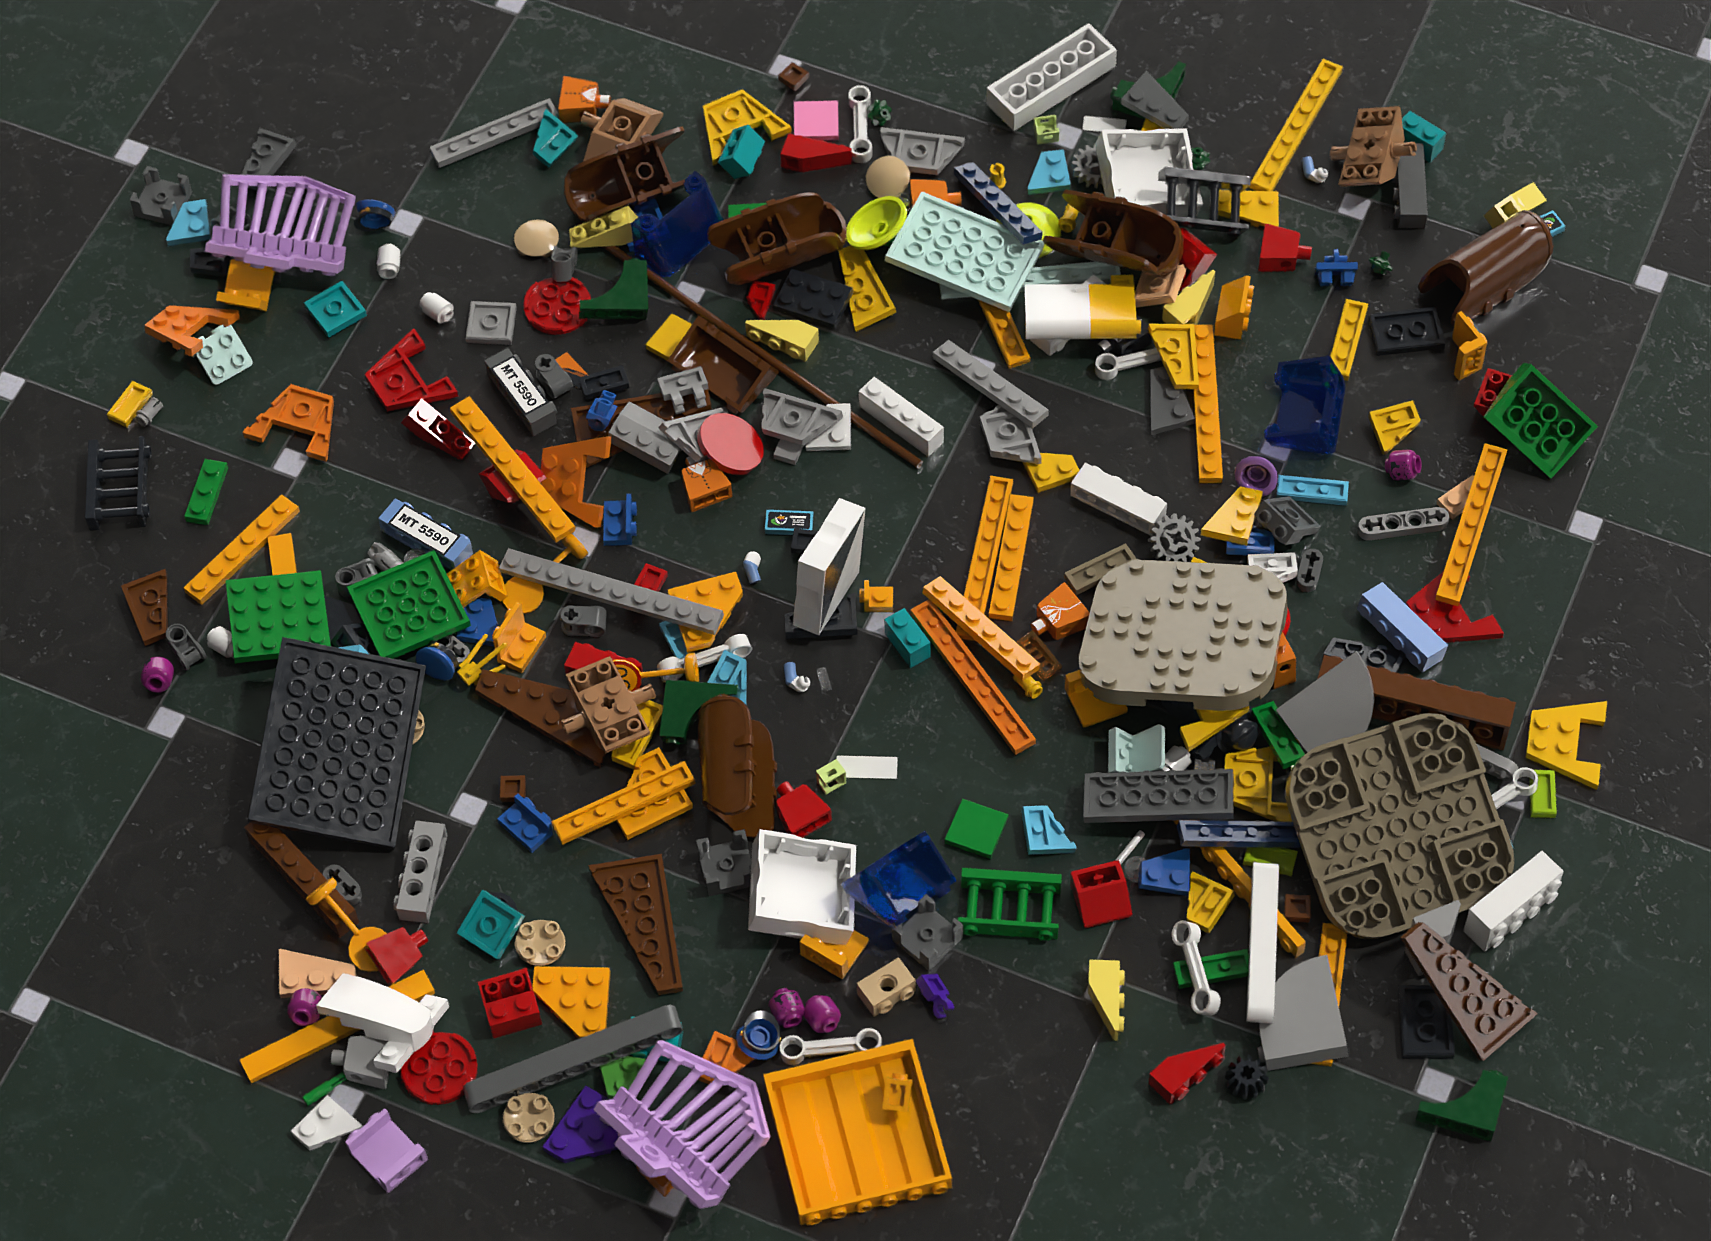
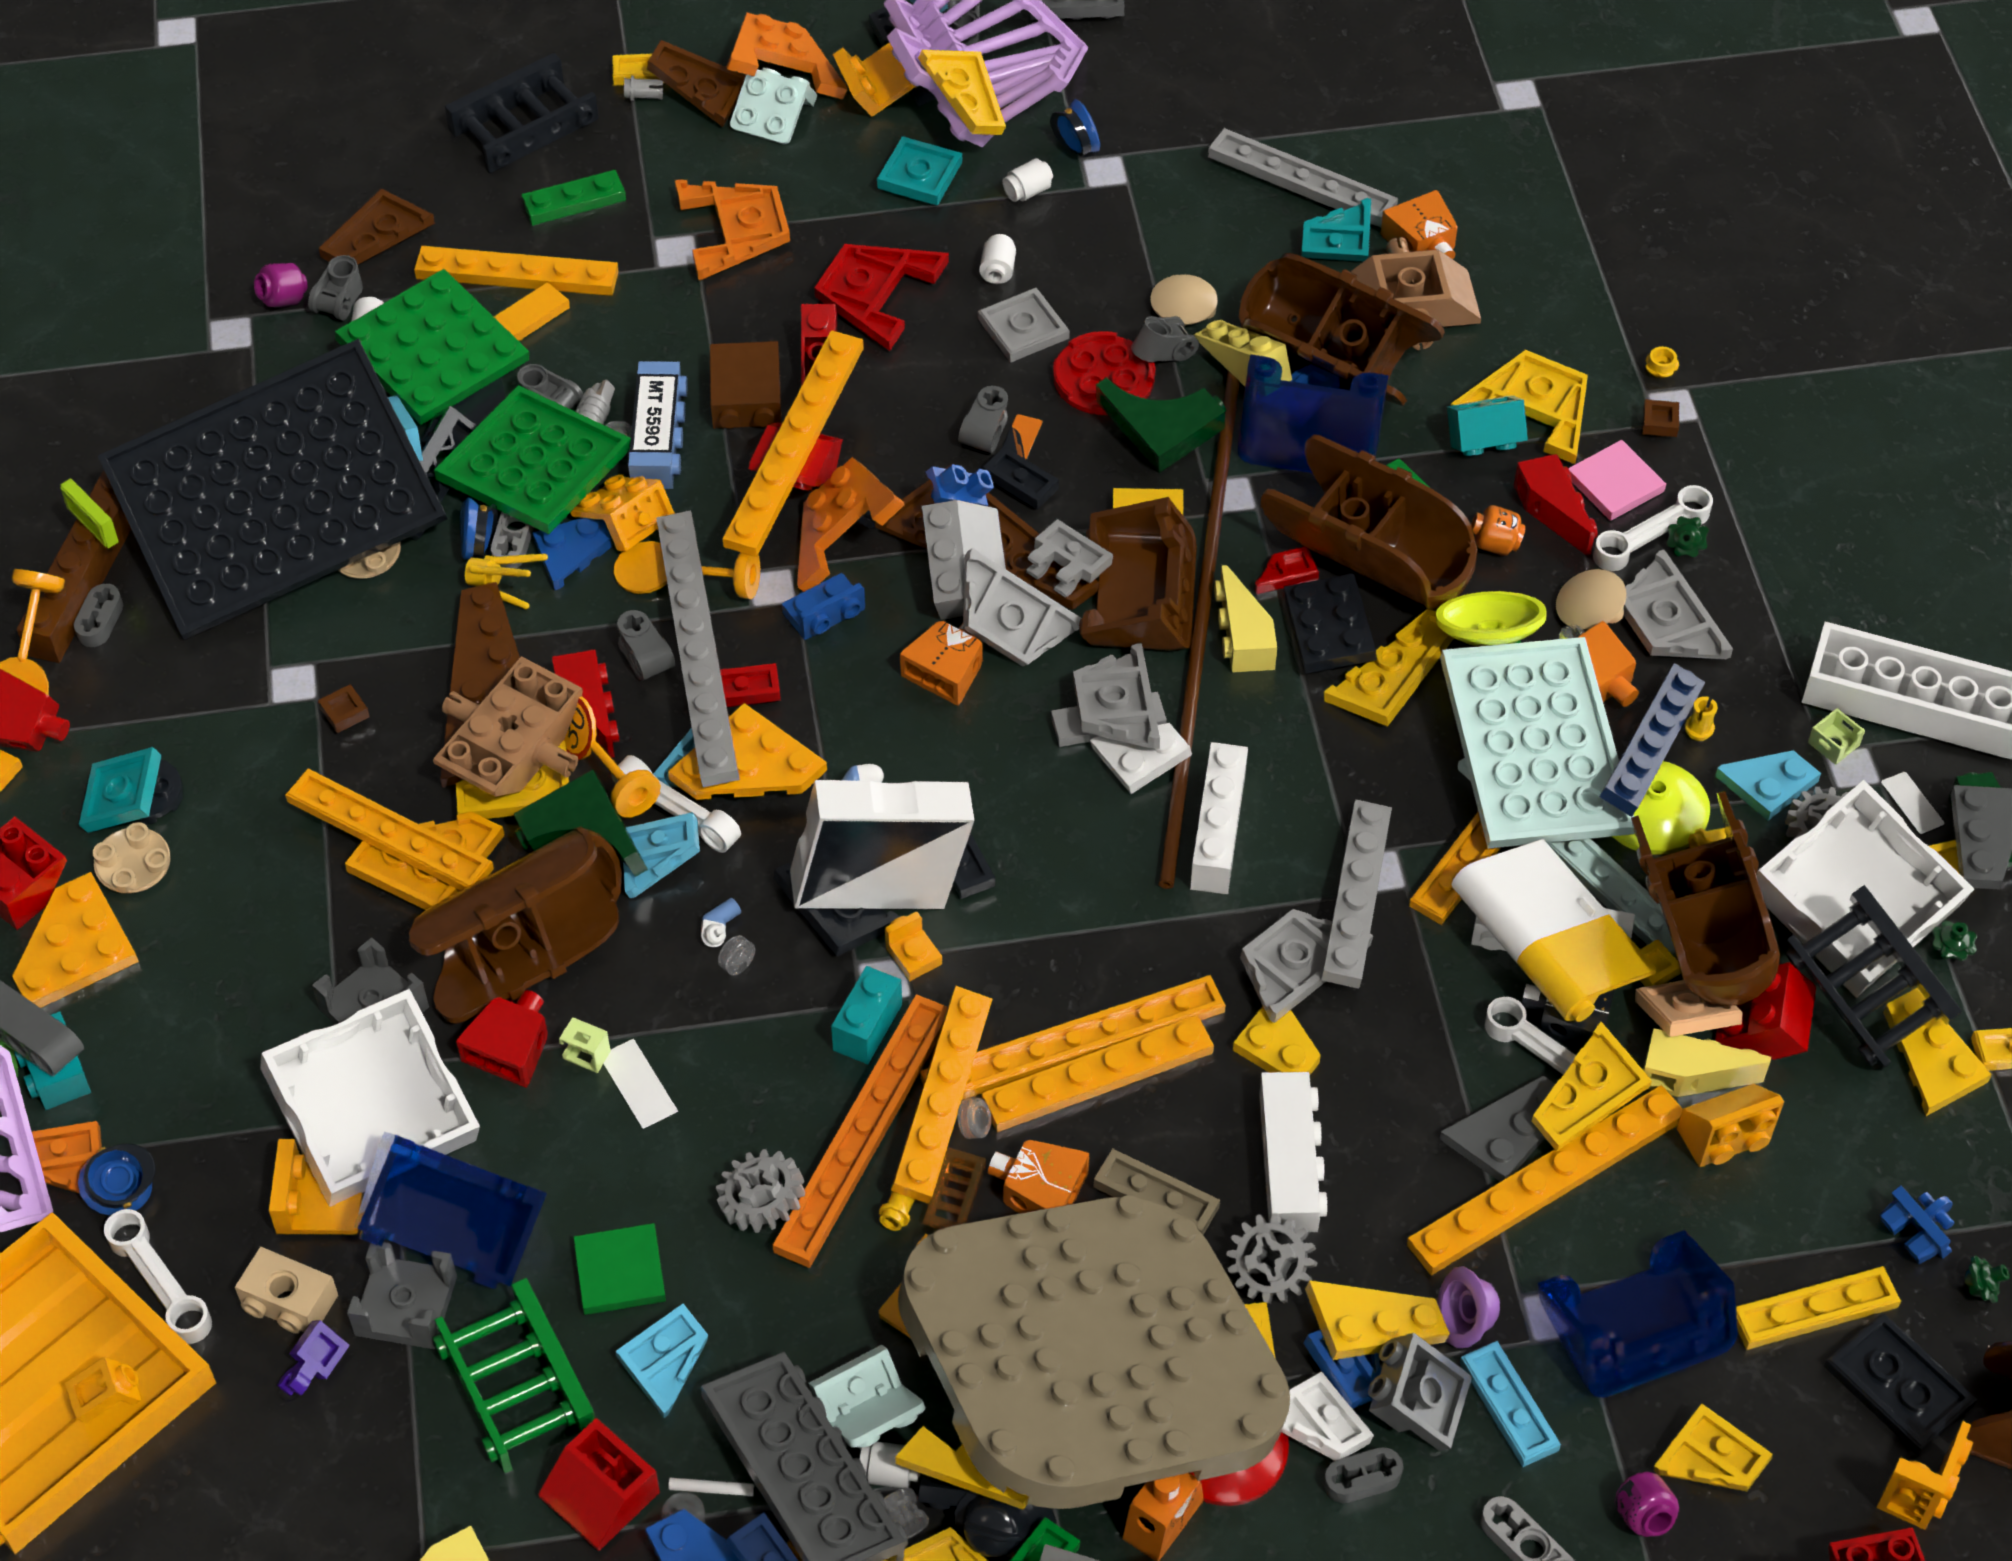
camera: 55 degrees right, 5 degrees down
light grey brick [394,821,447,923] -> none
brick [484,348,557,436] -> none
light orange bracket [492,602,546,673] -> none
blue bracket [497,794,553,853] -> none
reddish brown wing [588,854,683,995] -> none
tile [697,413,764,475] -> none
tile [765,510,813,535] -> none
magenta head [768,988,805,1028] -> none
magenta head [804,995,841,1033] -> none
red torso [1258,224,1312,271] -> none
none -> lime tile [60,478,119,548]
none -> reddish brown wing [647,40,746,127]
none -> reddish brown brick [710,341,782,429]
none -> light grey gear [716,1149,805,1233]
none -> yellow wing [918,50,1006,135]
none -> clear tile [958,1098,991,1139]
none -> orange head [1471,505,1525,556]
none -> yellow plate [1645,346,1679,378]

